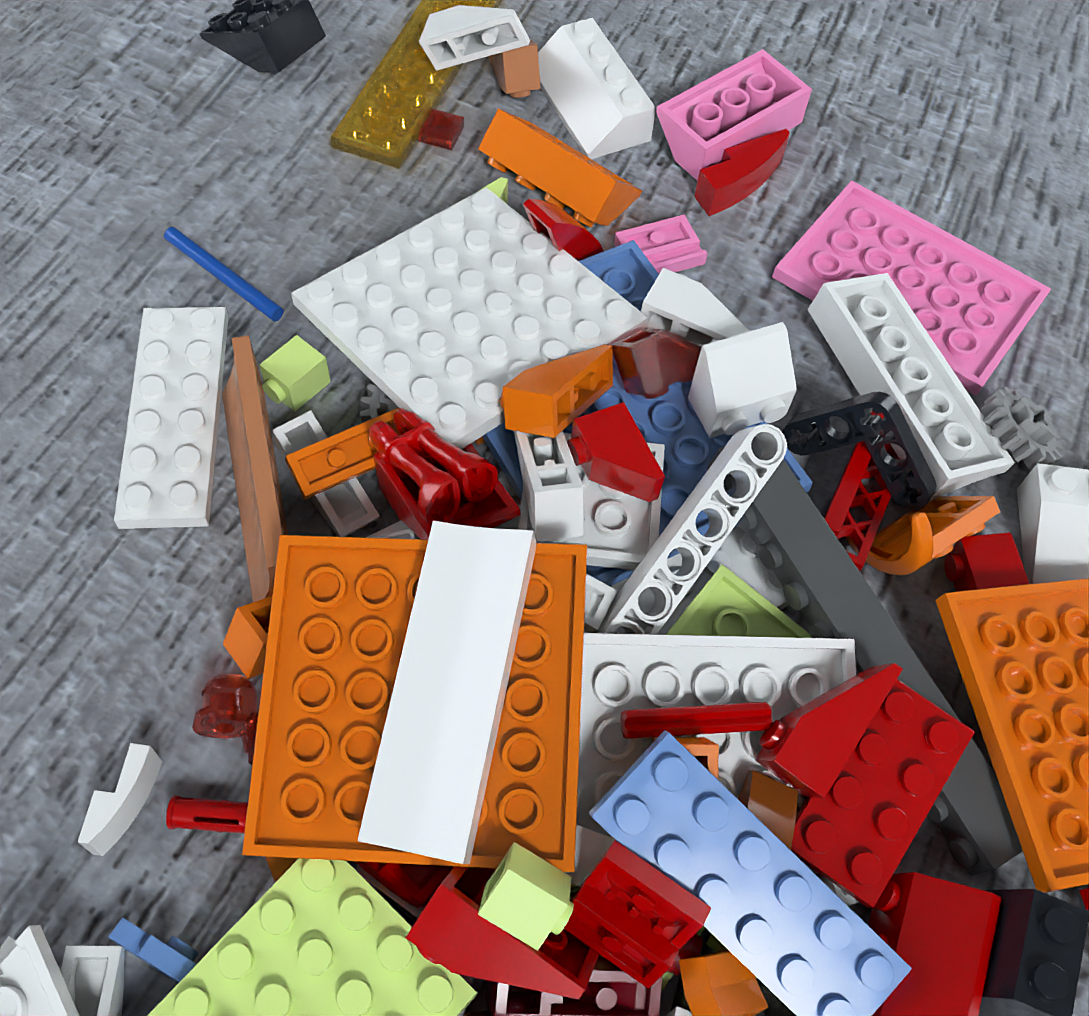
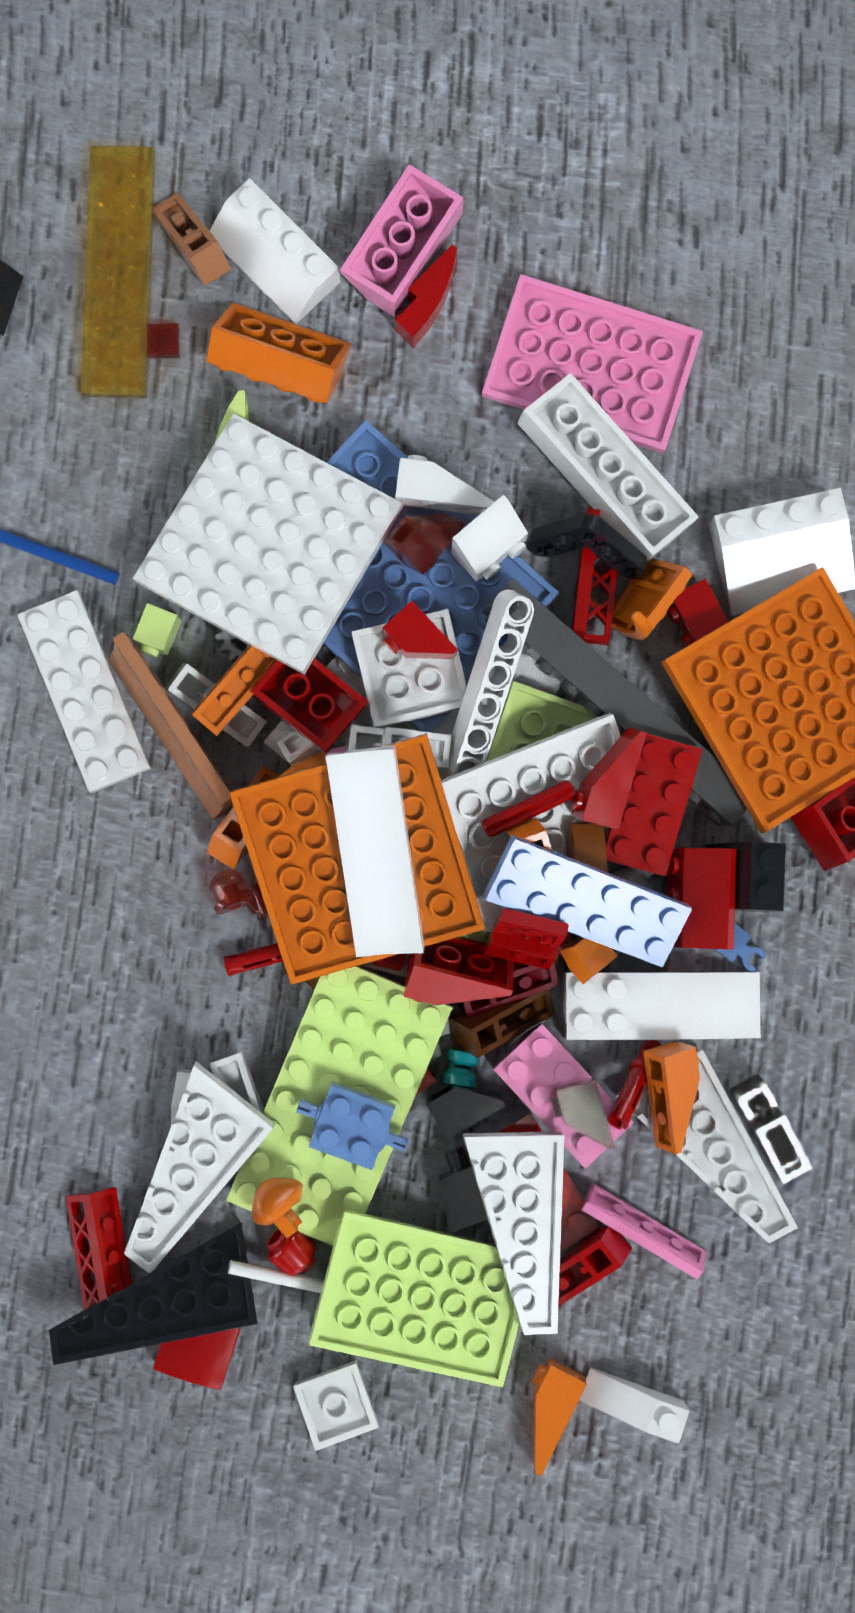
camera: 15 degrees left, 25 degrees up
white slope [78,743,162,856] -> none
medium blue plate [108,917,199,984] -> none
red piece [369,408,498,525] -> none
white slope [419,5,530,71] -> none
yellowish green brick [478,842,574,951] -> none
orange slope [501,344,613,438] -> none
white slope [514,431,584,542] -> none
red slope [523,199,604,261] -> none
bright pink plate [614,214,707,274] -> none
light grey gear [981,387,1064,469] -> none

